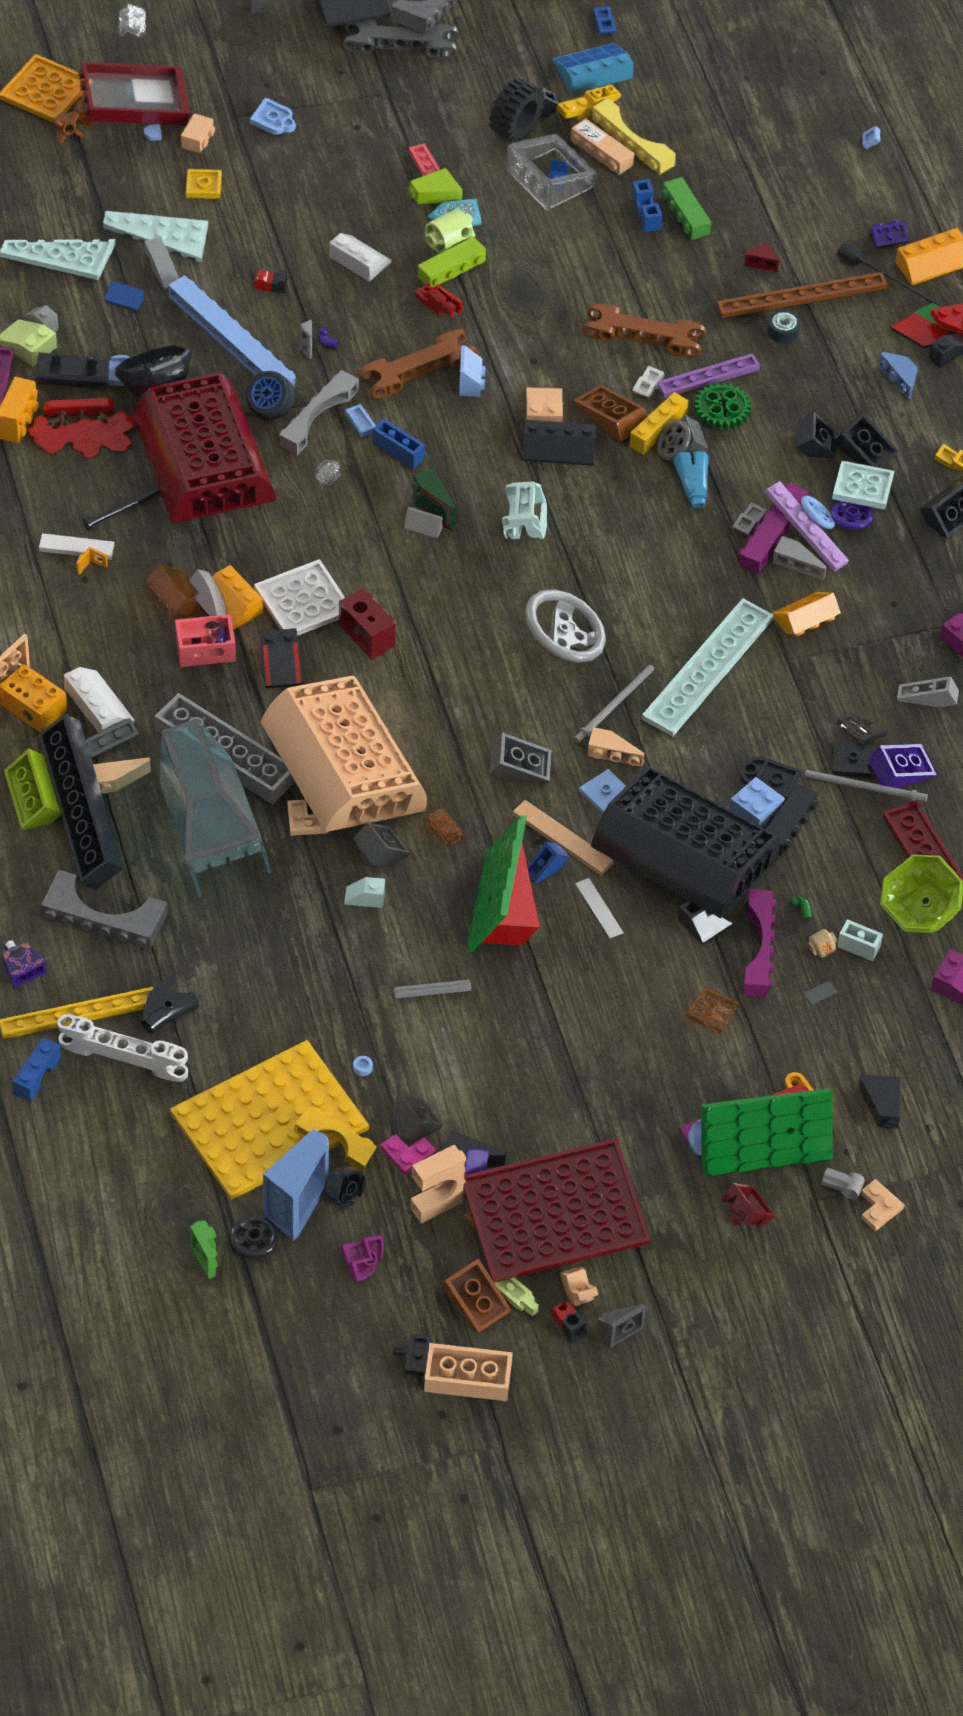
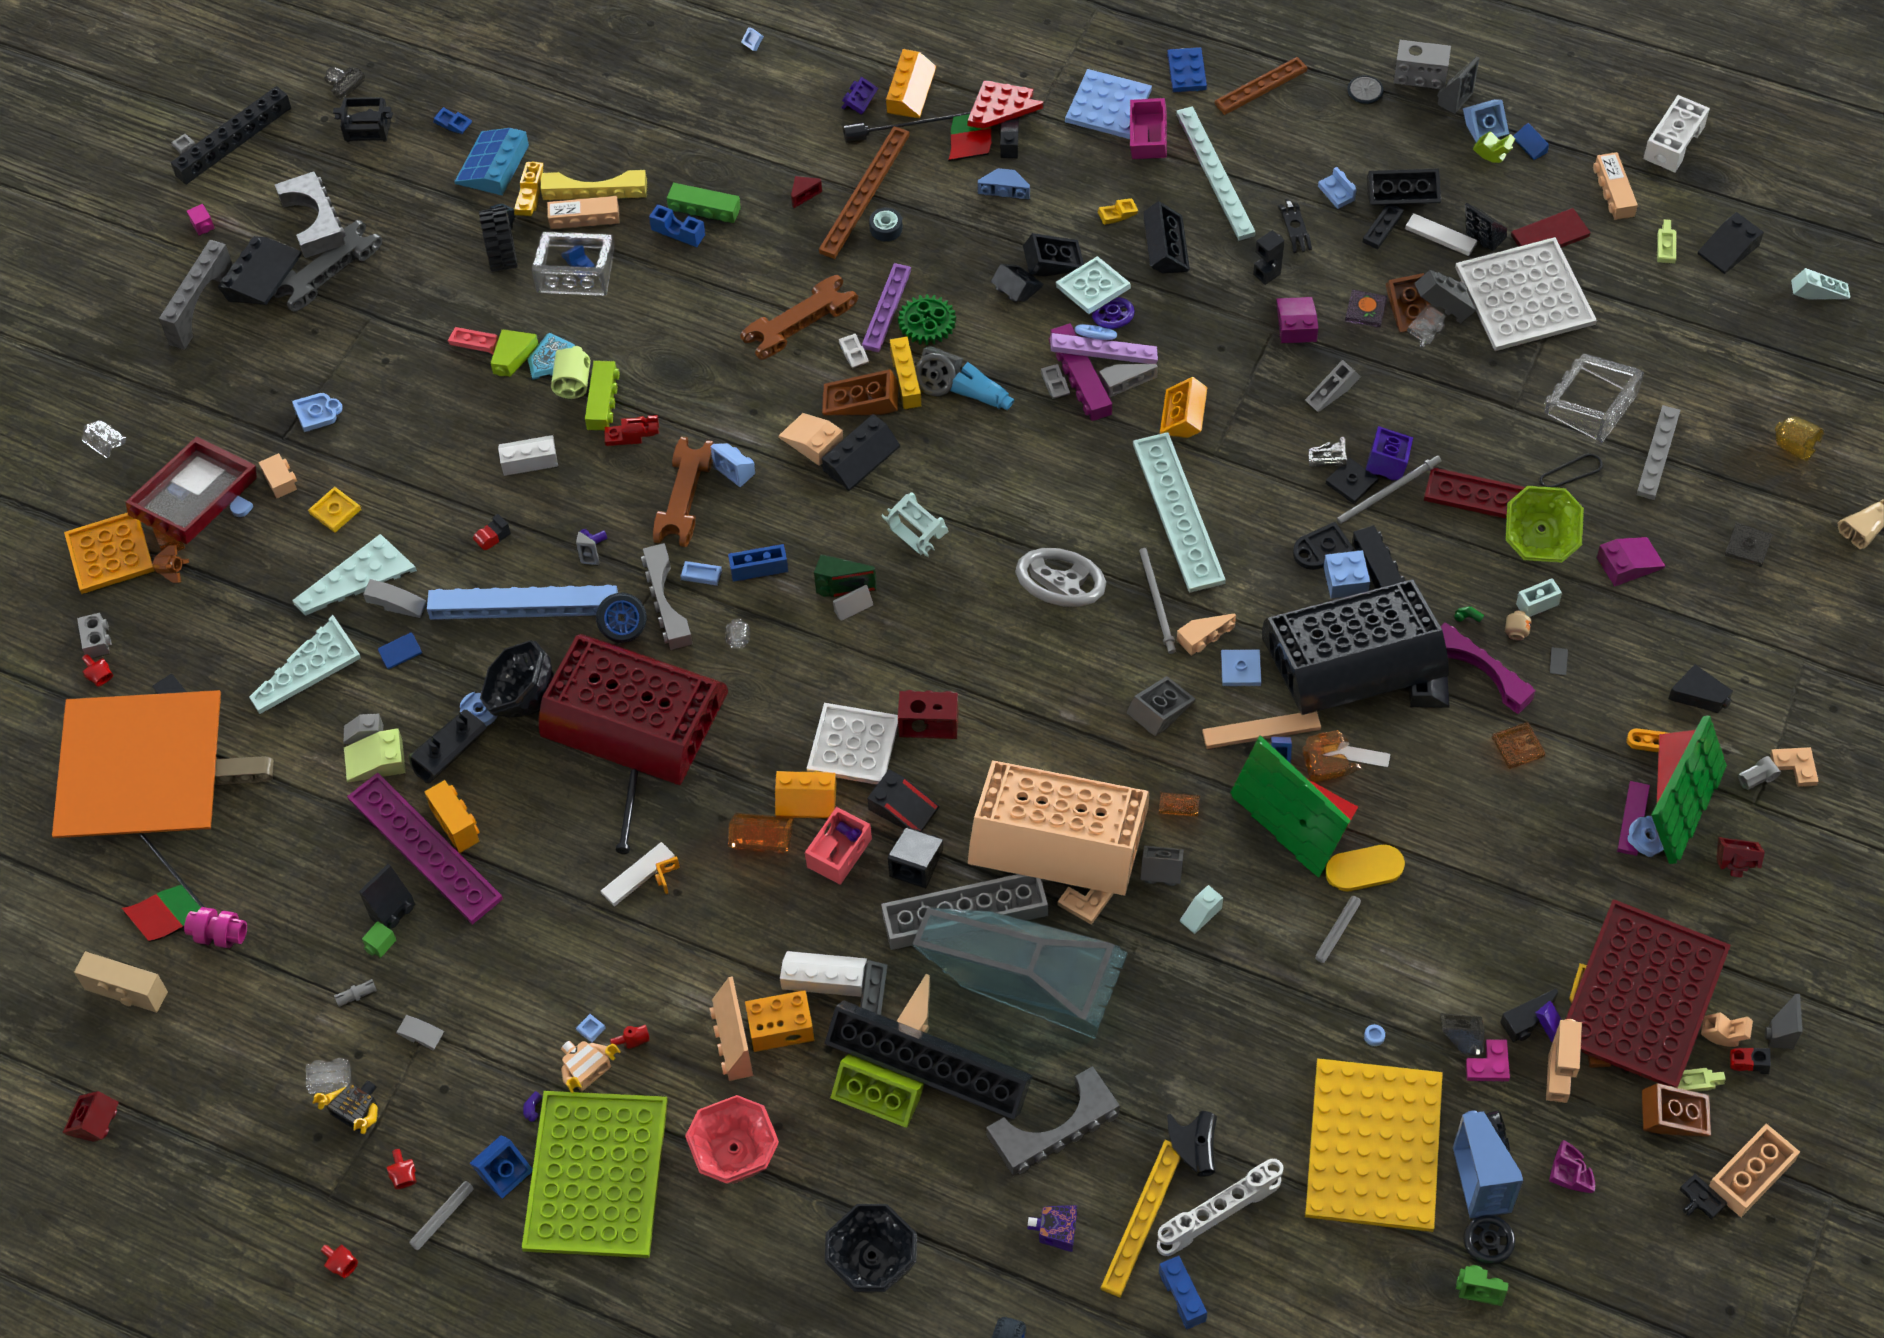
camera: 45 degrees left, 5 degrees up
red plant [27,398,134,459] -> none
light grey slope [189,570,227,623] -> none
yellow arch [293,1105,377,1171] -> none
none -> slope [888,828,943,889]
none -> clear orange animal [1302,730,1362,783]
none -> yellow tile [1325,845,1405,892]

